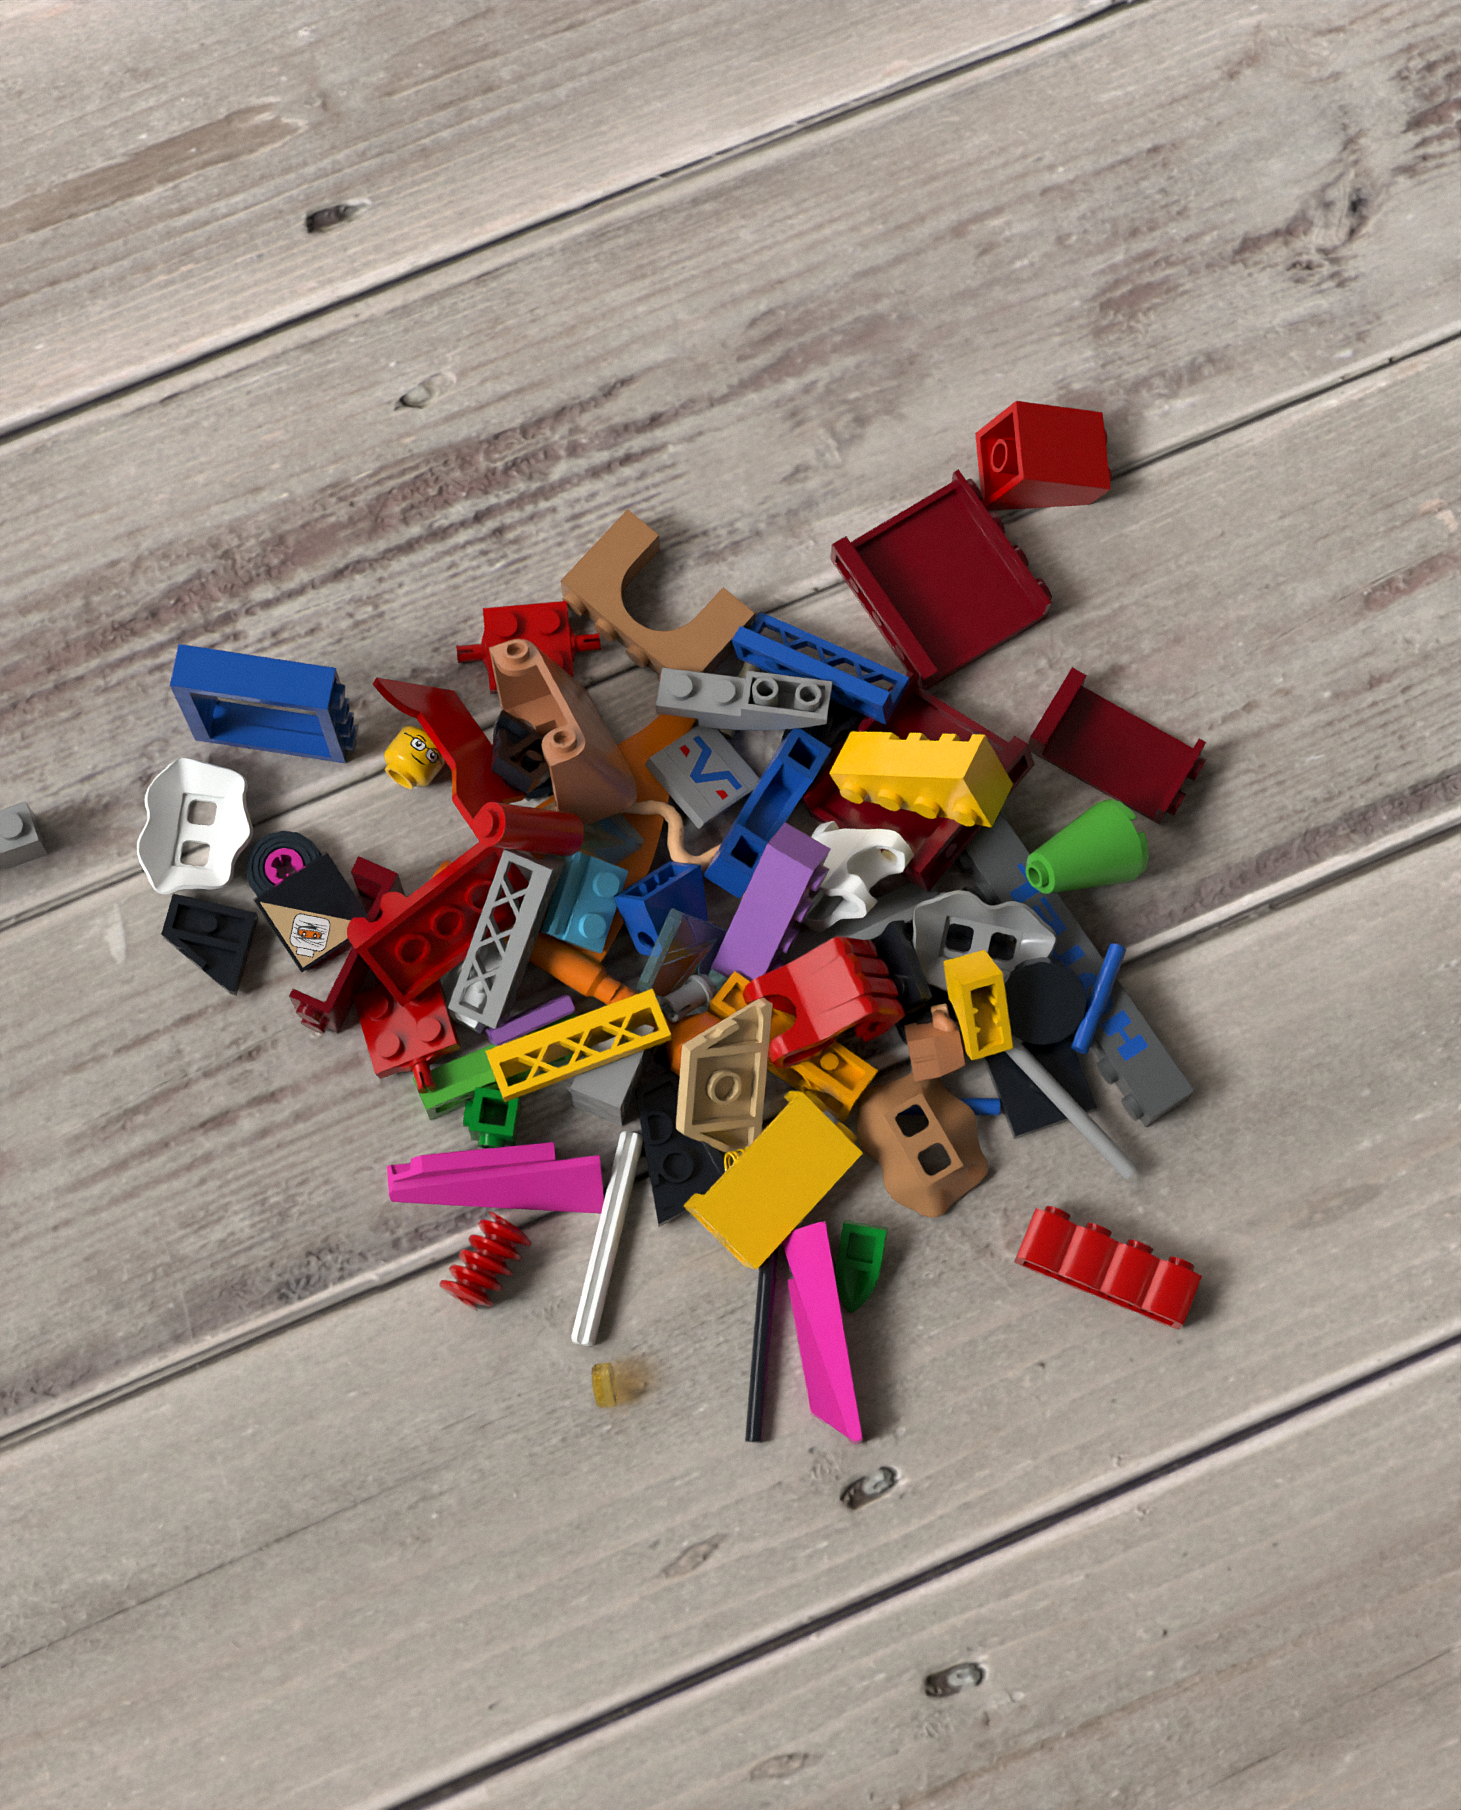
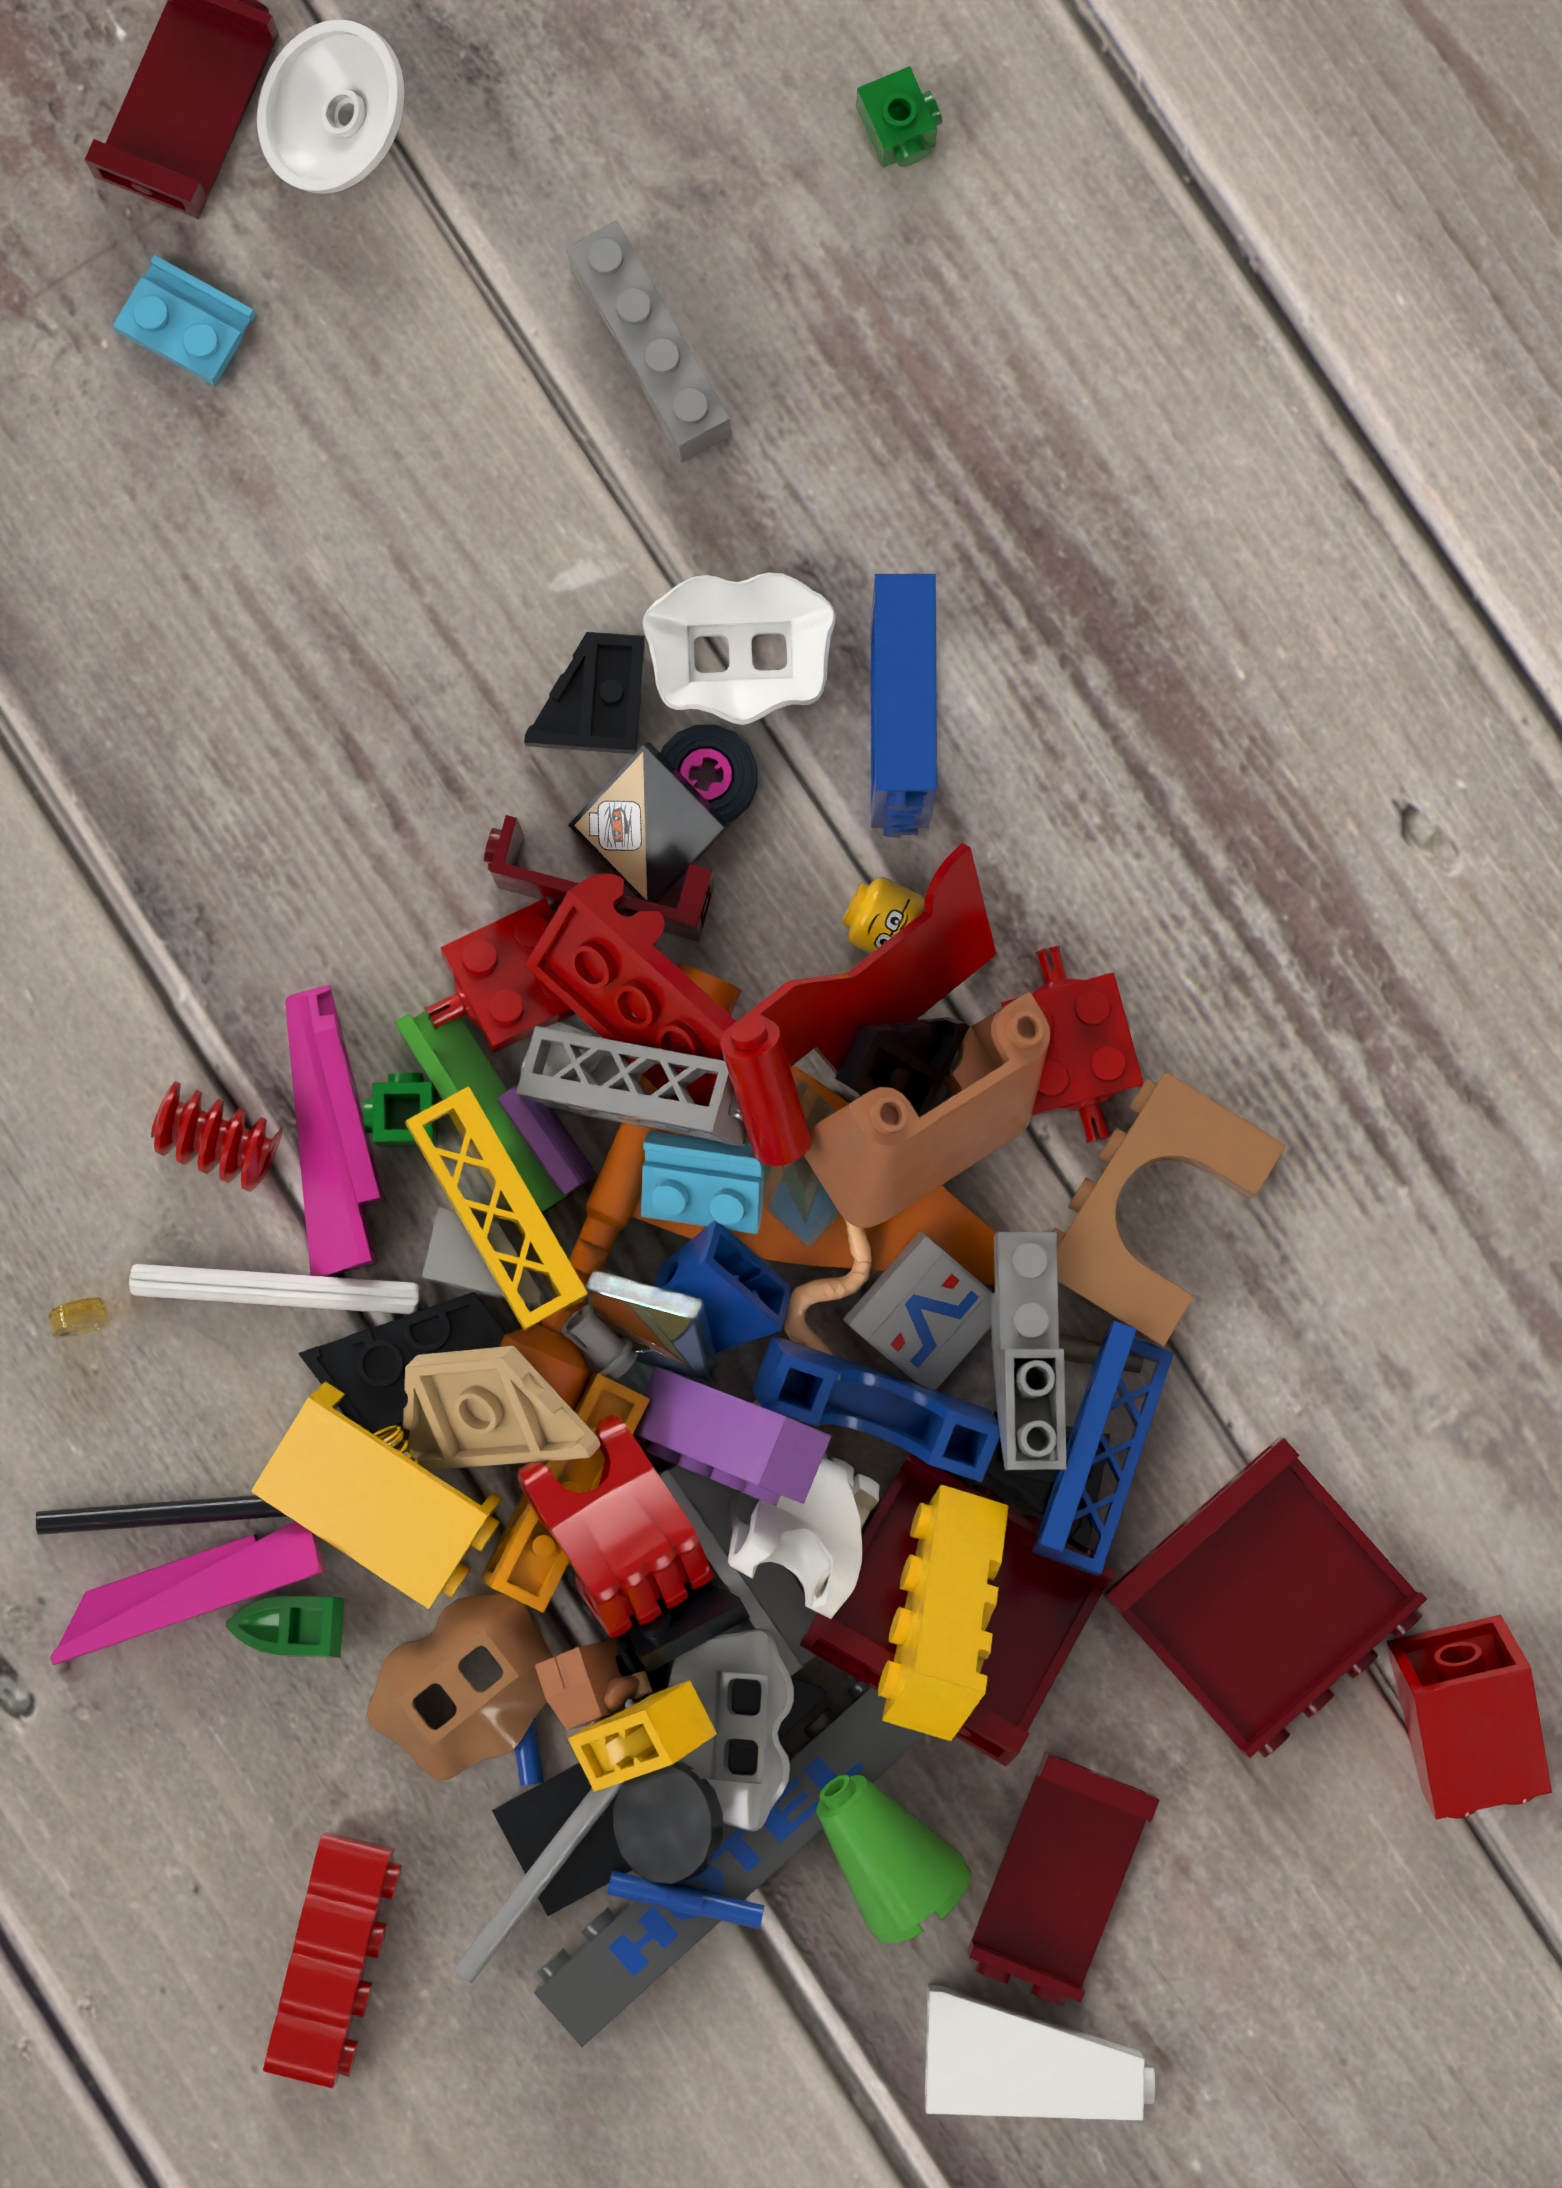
camera: 85 degrees right, 10 degrees up
none -> white slope [924,1984,1155,2121]

